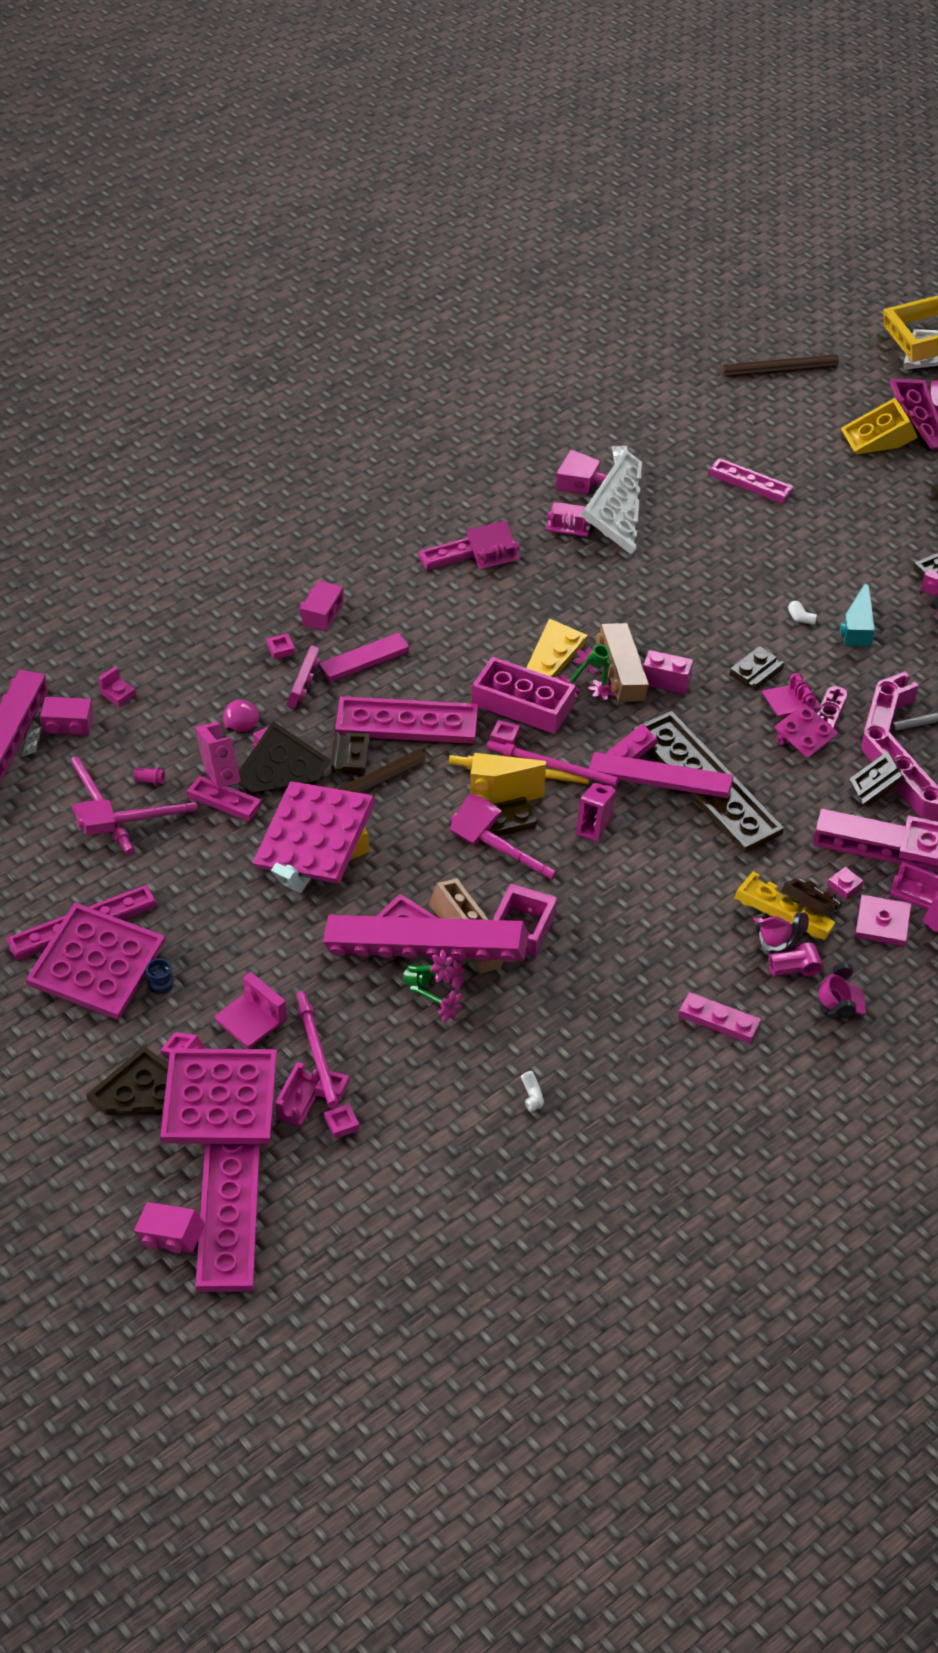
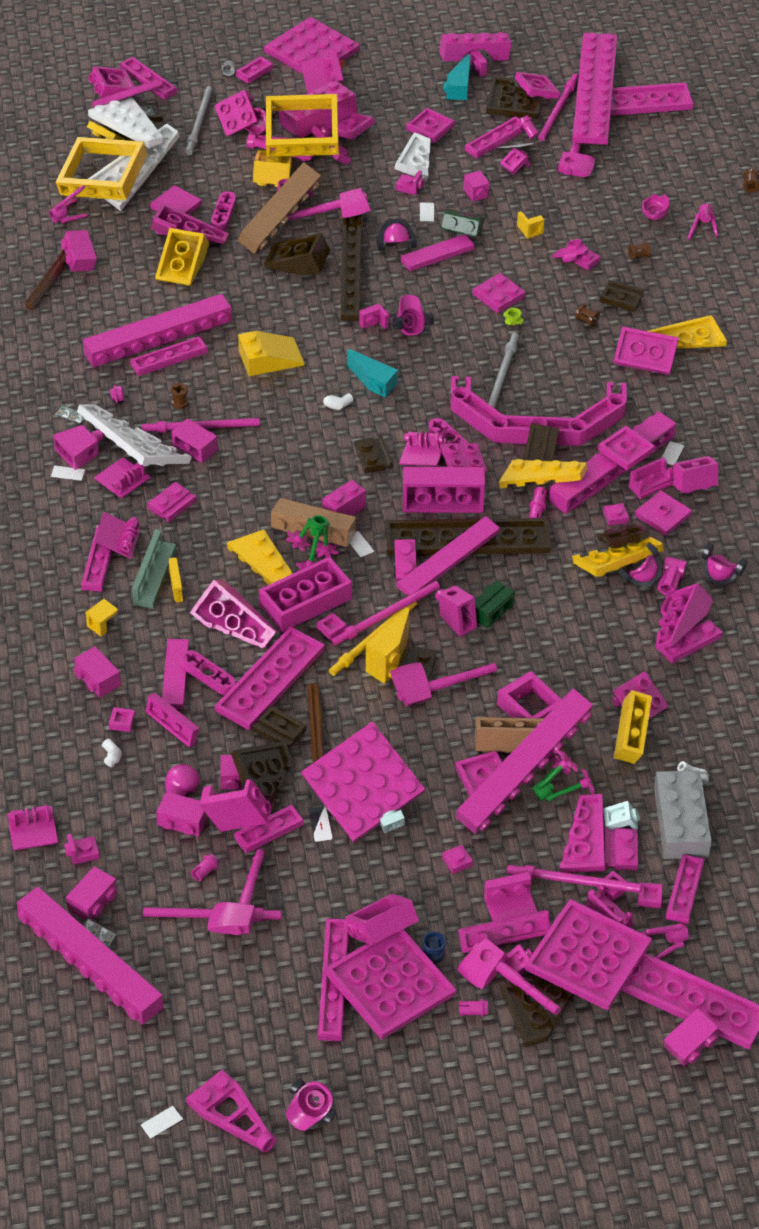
camera: 60 degrees left, 0 degrees up
none -> dark pink hinge [7,804,58,851]
none -> dark pink plant [49,185,88,224]
none -> white sticker [51,466,85,481]
none -> dark pink brick [61,230,97,272]
none -> dark pink brick [83,294,232,367]
none -> yellow panel [86,599,118,637]
none -> white arm [102,739,122,767]
none -> dark pink plate [110,385,124,404]
none -> sand green fence [132,529,176,609]
none -> dark pink bar [142,418,260,433]
none -> dark pink plate [147,482,197,523]
none -> dark pink brick [156,792,209,837]
none -> yellow tile [168,558,183,602]
none -> reddish brown bush [170,383,189,409]
none -> dark pink brick [172,418,218,463]
none -> dark pink beam [181,650,235,695]
none -> dark pink wedge [190,579,277,648]
none -> yellow slope [238,331,304,376]
none -> white sticker [308,806,332,842]
none -> dark pink window [345,894,419,945]
none -> white sticker [350,531,375,557]
none -> dark pink brick [403,467,485,513]
none -> dark pink plate [442,845,473,874]
none -> dark pink piece [457,938,561,1015]
none -> dark pink tile [458,910,551,953]
none -> dark pink pin [459,998,488,1017]
none -> dark green brick [474,581,515,628]
none -> yellow wing [499,459,588,488]
none -> dark pink pin [529,487,547,518]
none -> dark pink wing [559,794,605,873]
none -> light aqua bracket [603,801,640,830]
none -> dark pink plate [604,828,638,870]
none -> dark pink hinge [612,671,669,719]
none -> yellow brick [614,690,652,764]
none -> dark pink plant [640,923,689,959]
none -> light grey brick [654,771,711,859]
none -> dark pink wedge [655,583,713,650]
none -> dark pink tile [666,854,705,924]

